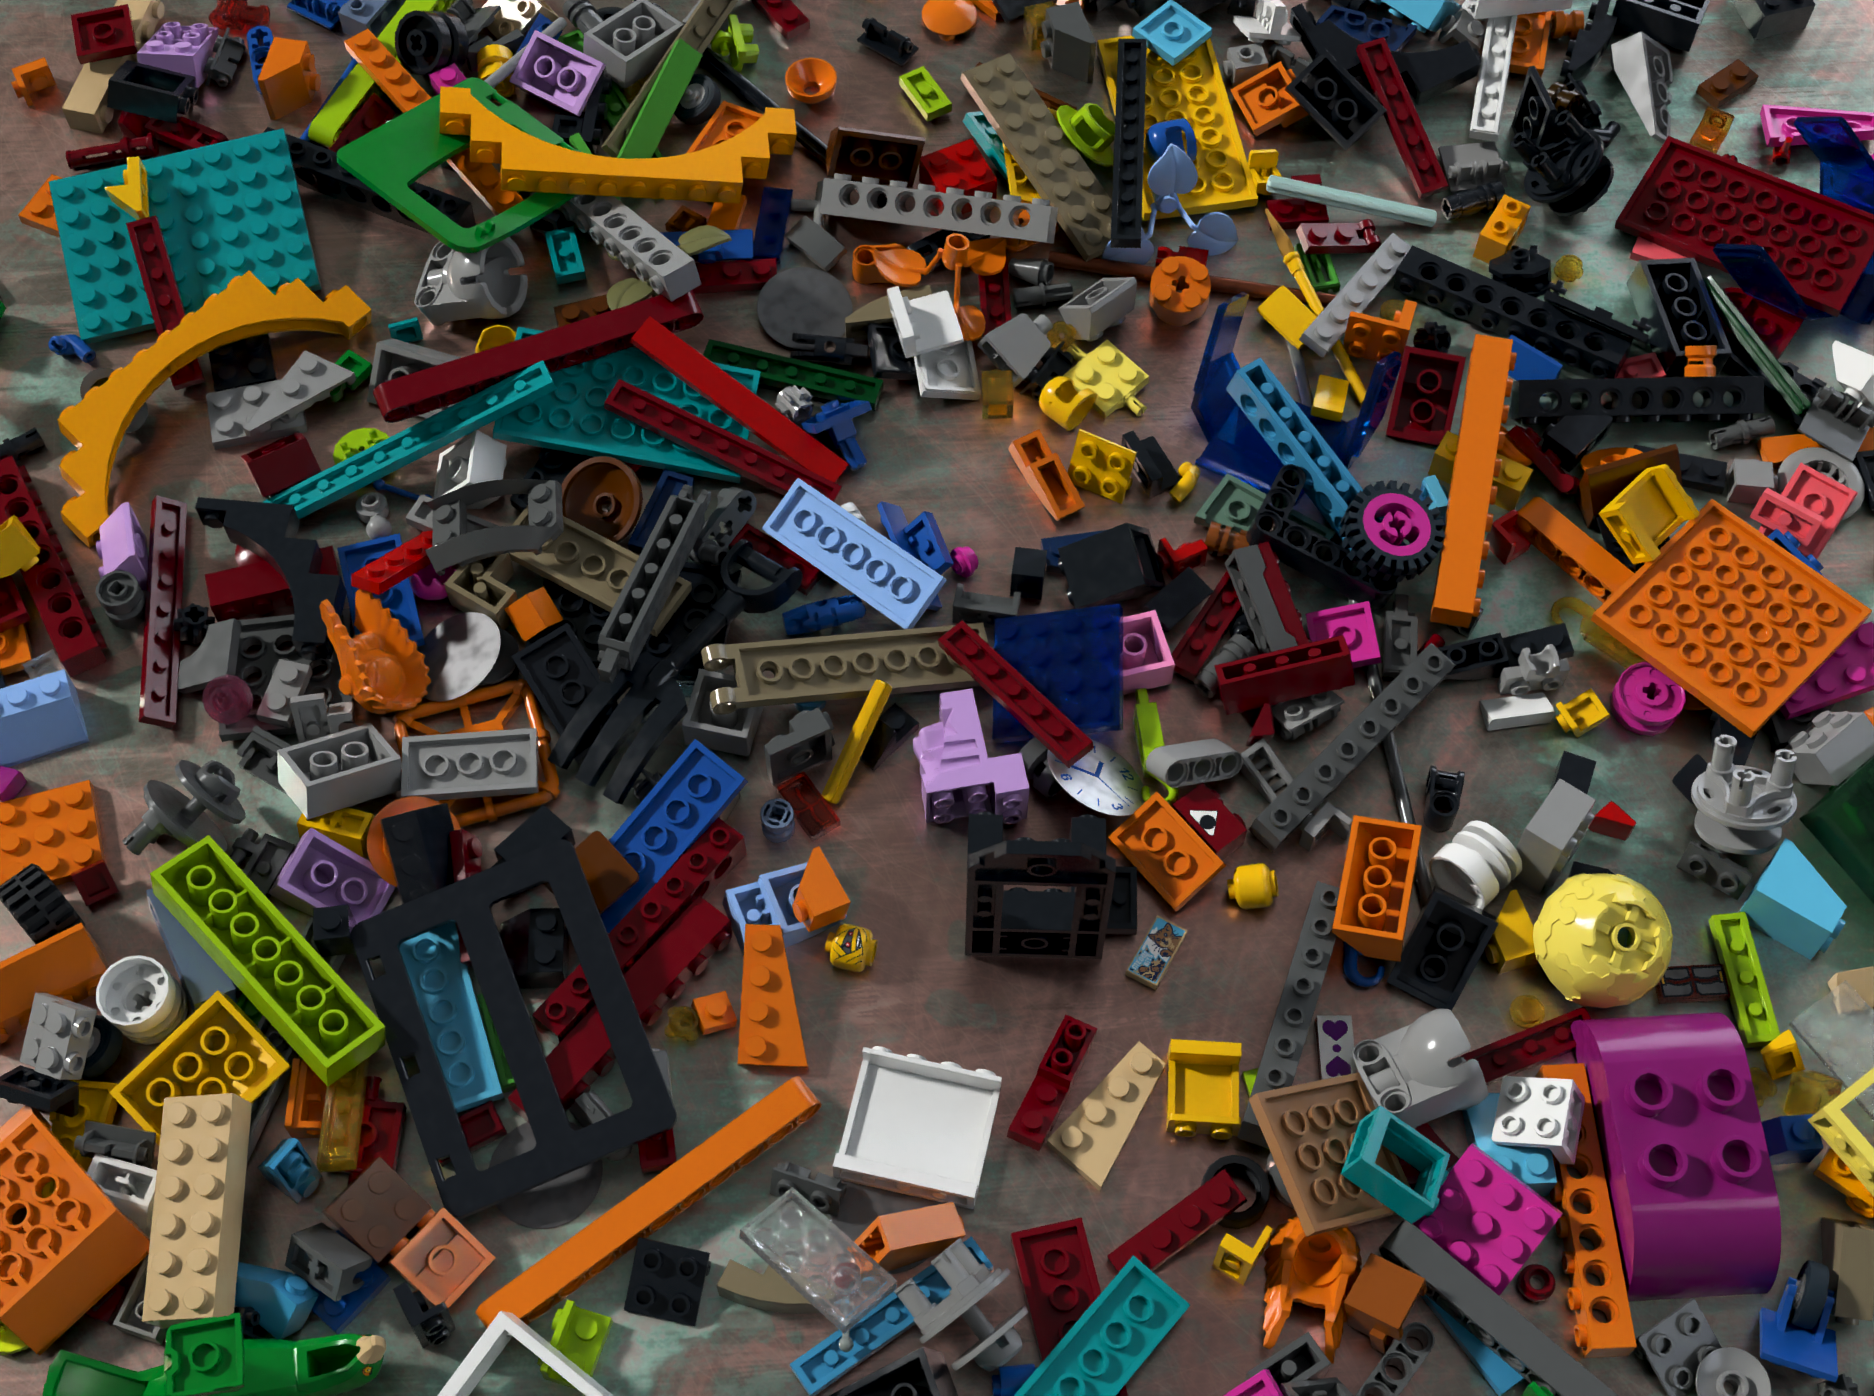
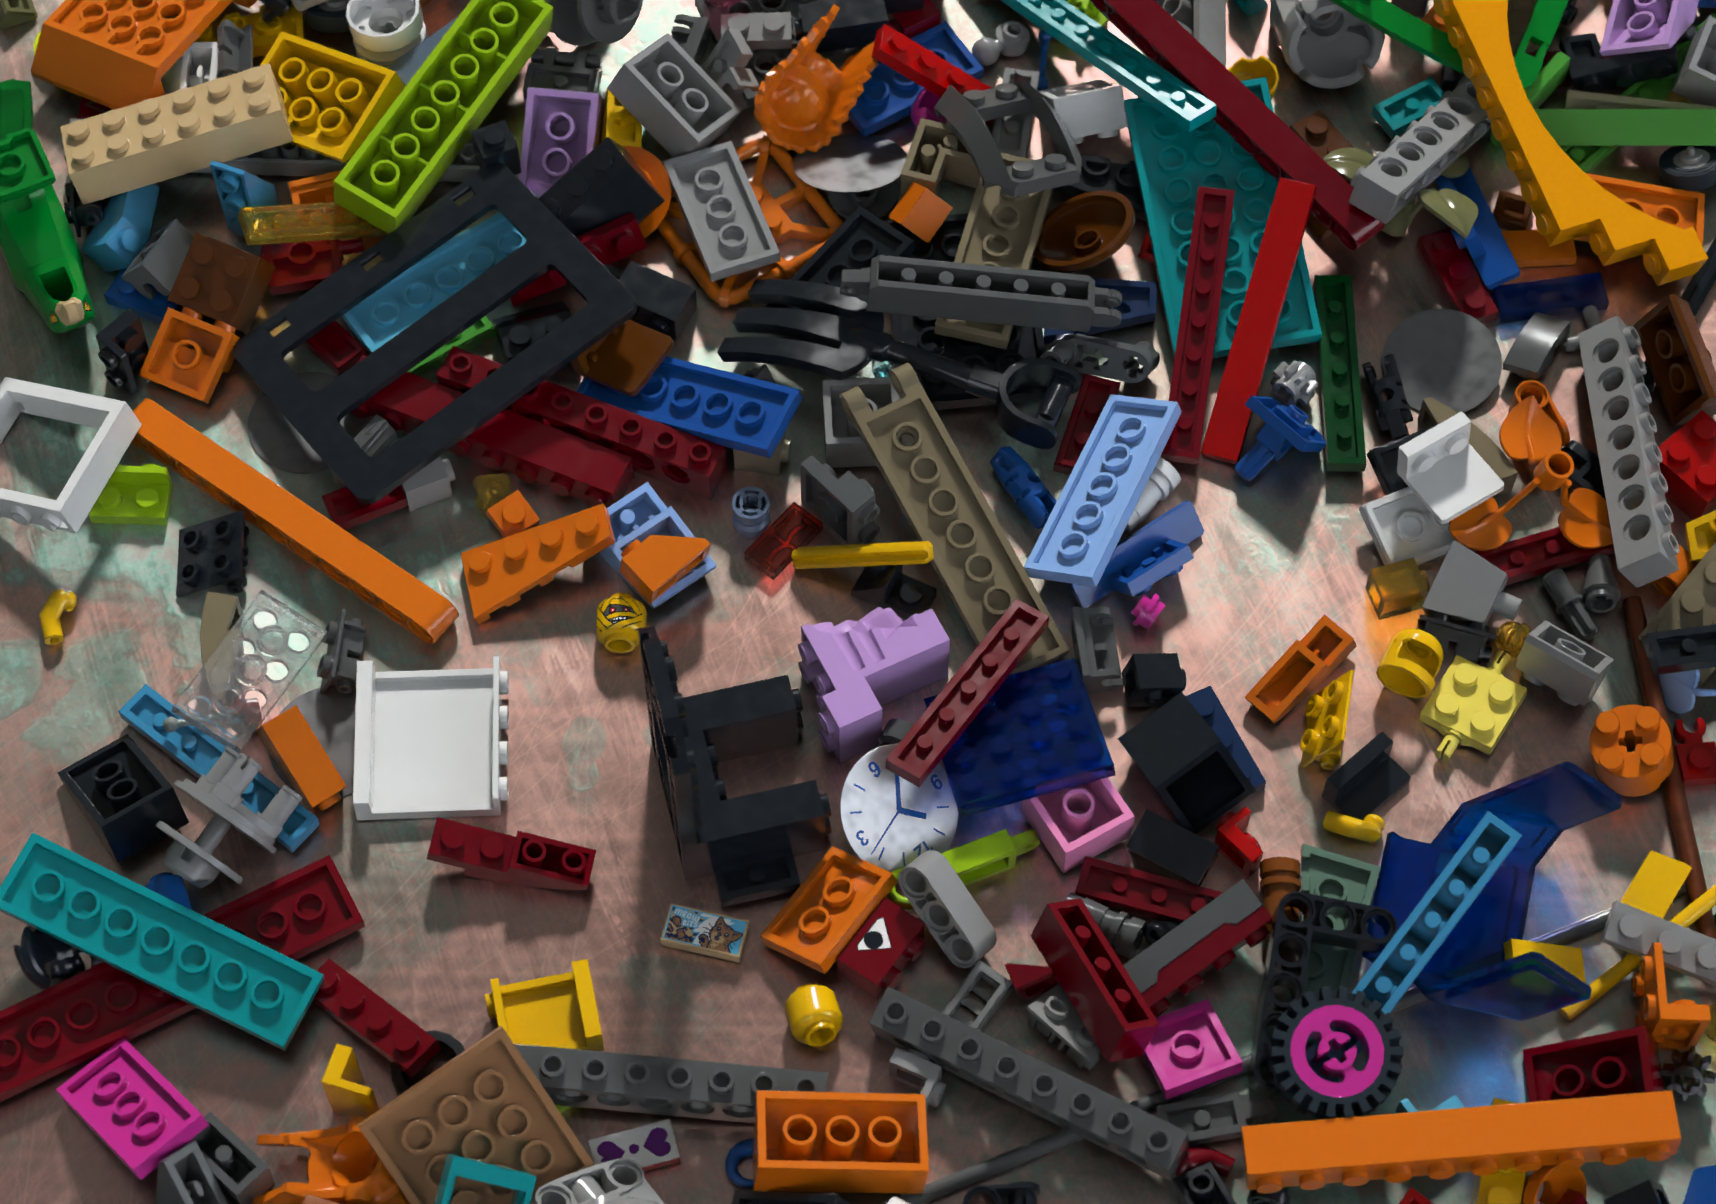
camera: 75 degrees right, 0 degrees up
tan wing [1046,1041,1166,1191] -> none

